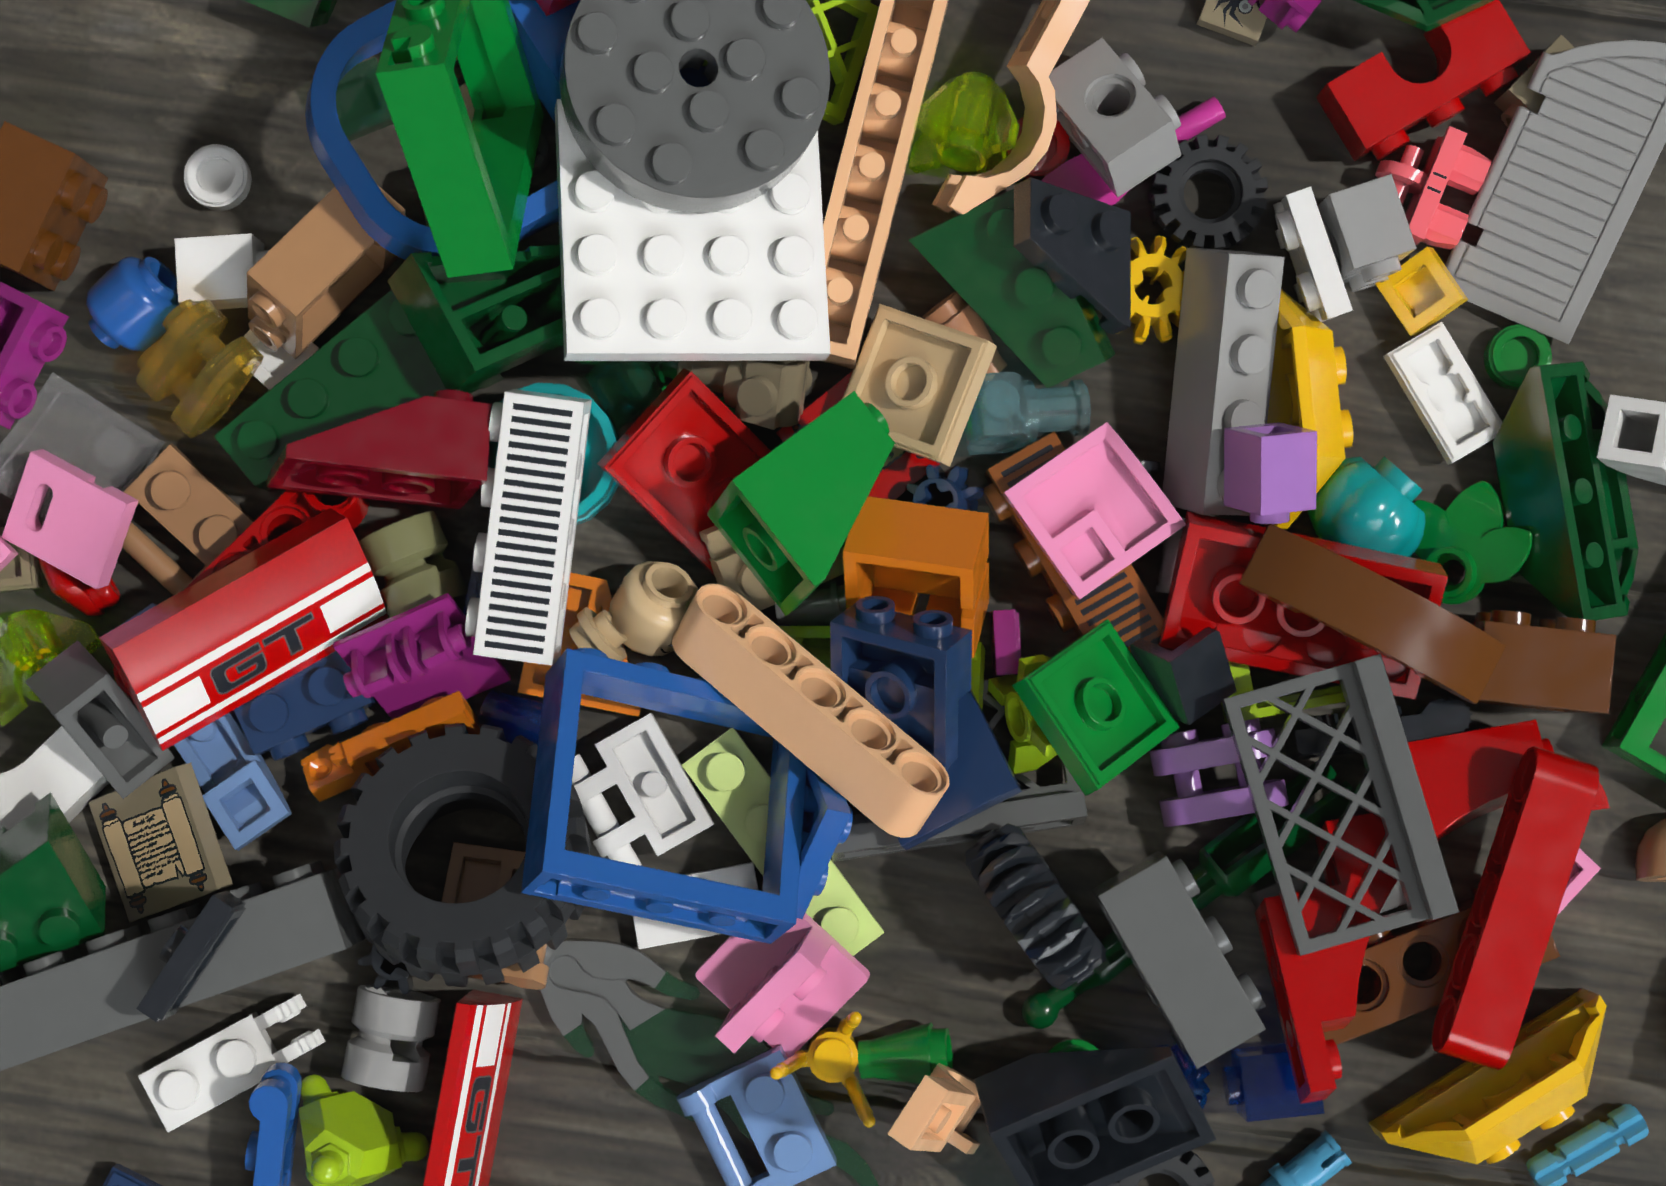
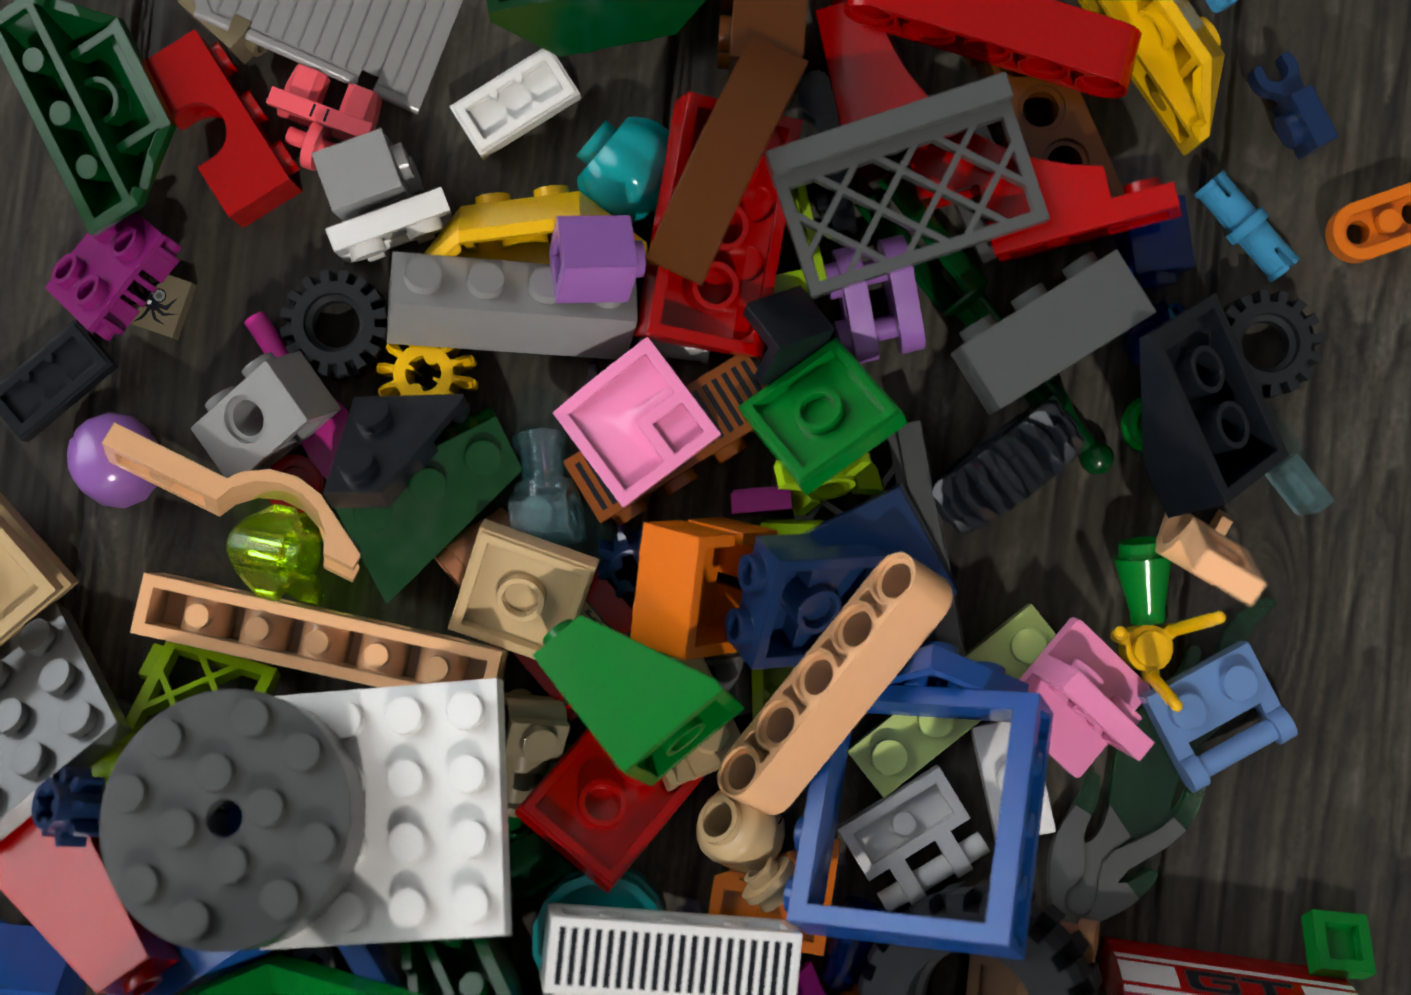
camera: 90 degrees left, 0 degrees up
yellow plate [1376,246,1468,337] -> none
green plate [1415,481,1533,604] -> none
green tile [1483,324,1552,390] -> none

